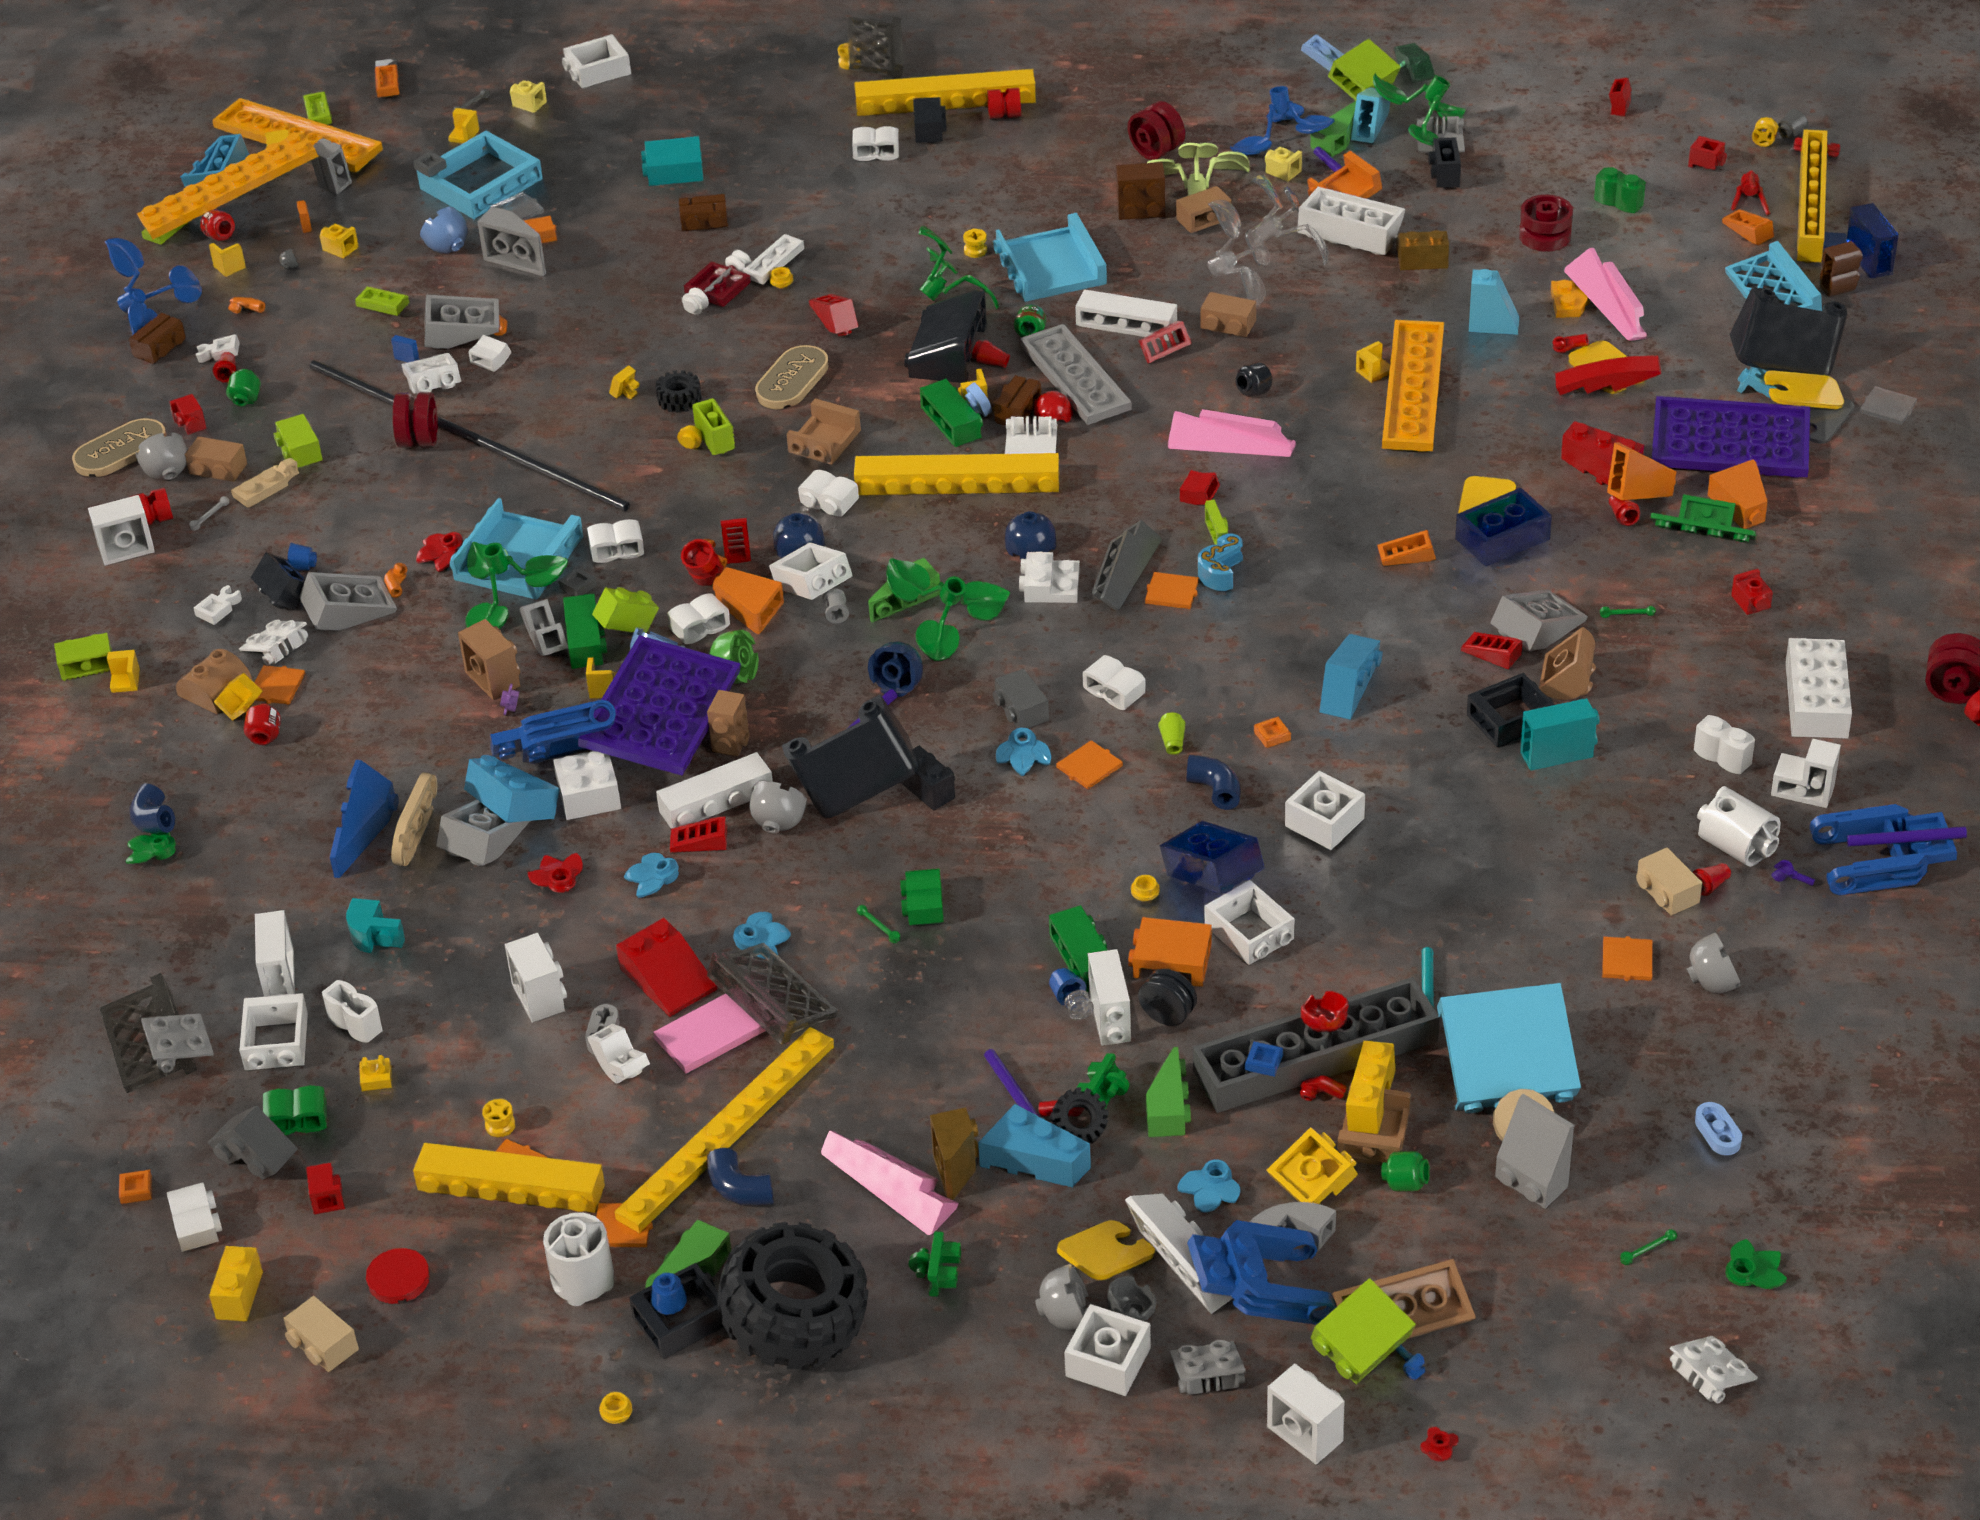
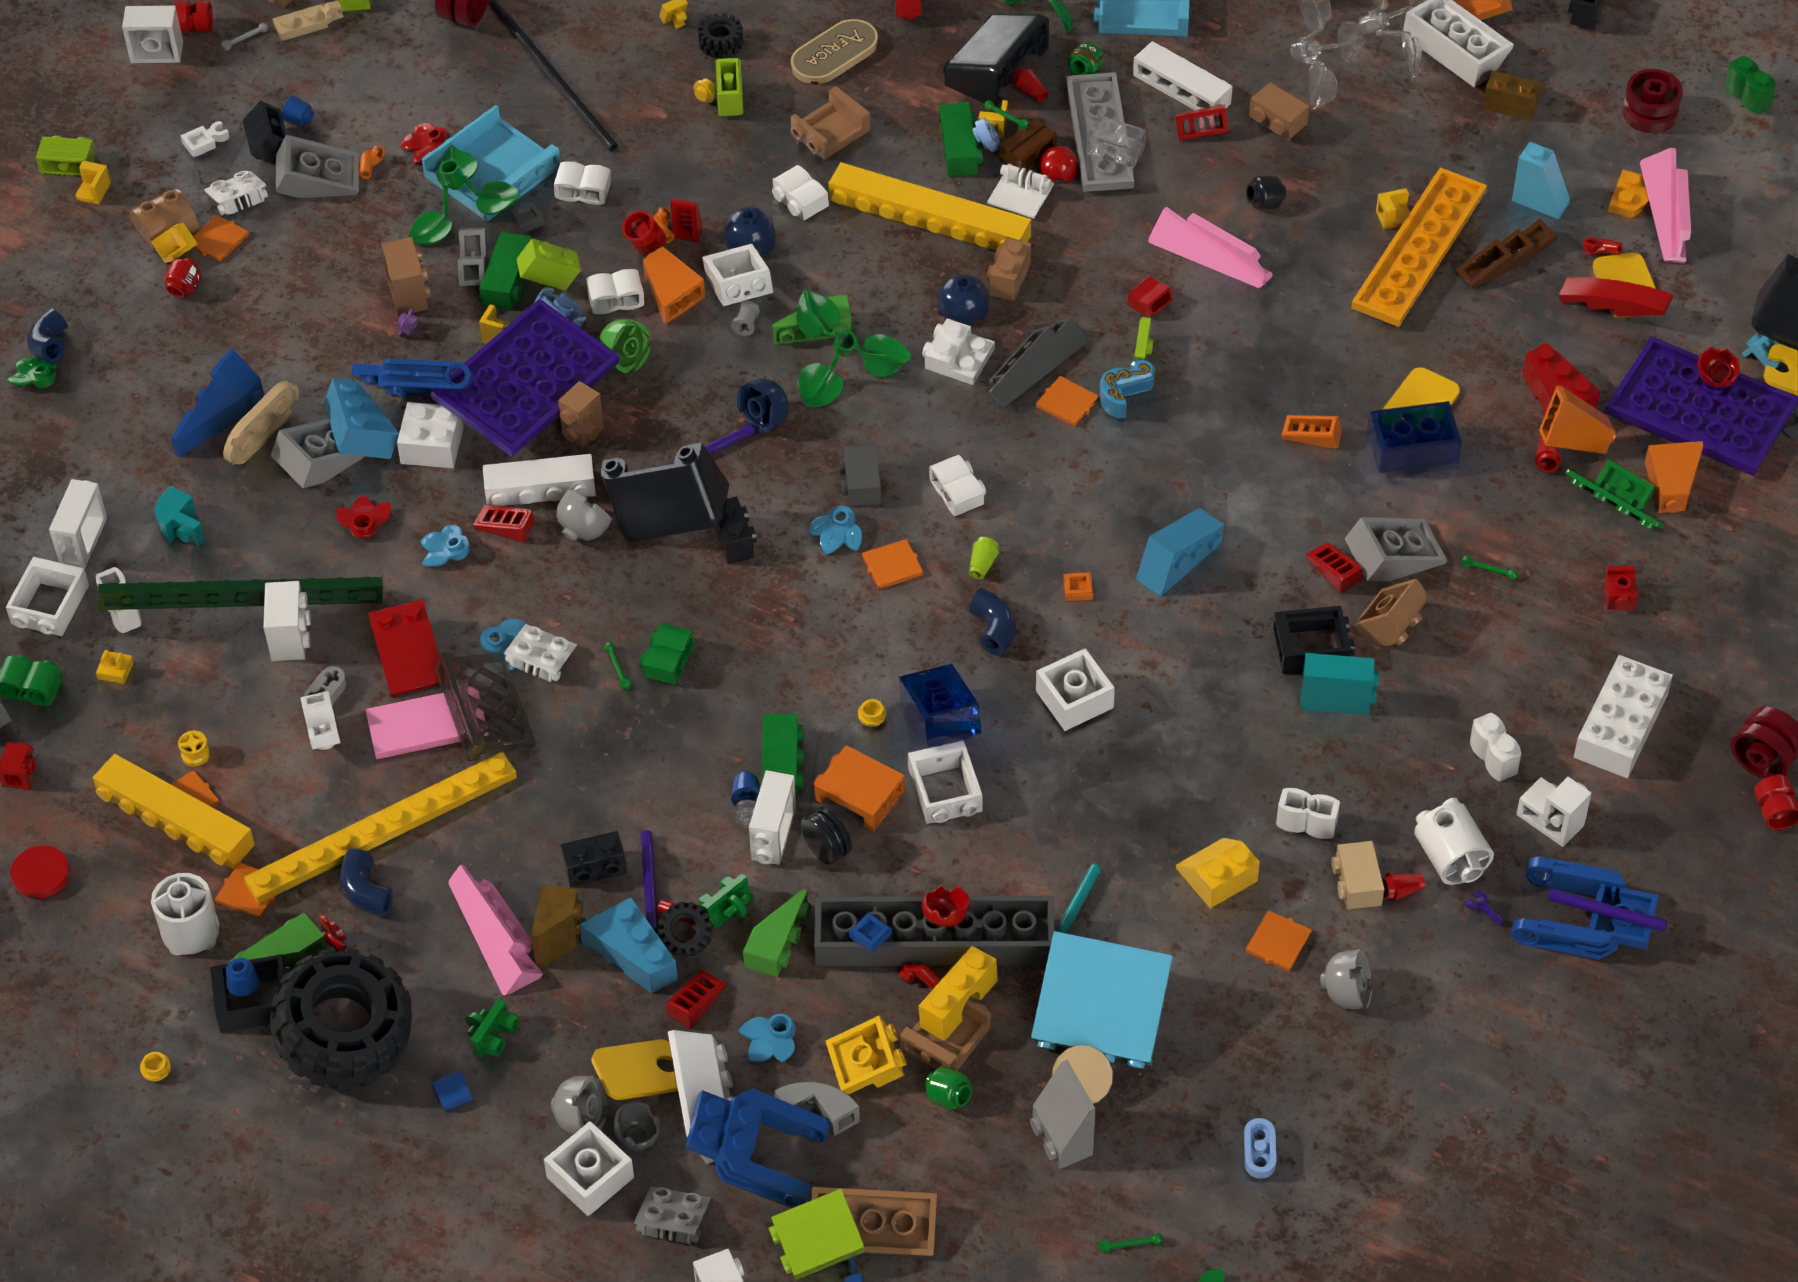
camera: 20 degrees right, 10 degrees up
none -> dark green plate [98,577,383,610]
none -> red plate [318,915,347,952]
none -> blue tile [432,1071,472,1112]
none -> white hinge [504,624,577,682]
none -> black brick [561,831,627,887]
none -> red slope [665,969,726,1029]
none -> green hinge [984,100,1028,130]
none -> medium nougat brick [987,238,1031,302]
none -> clear brick [1086,115,1146,168]
none -> yellow slope [1176,838,1260,909]
none -> white brick [1276,788,1340,839]
none -> reddish brown slope [1455,219,1557,288]
none -> red hair [1698,347,1740,388]

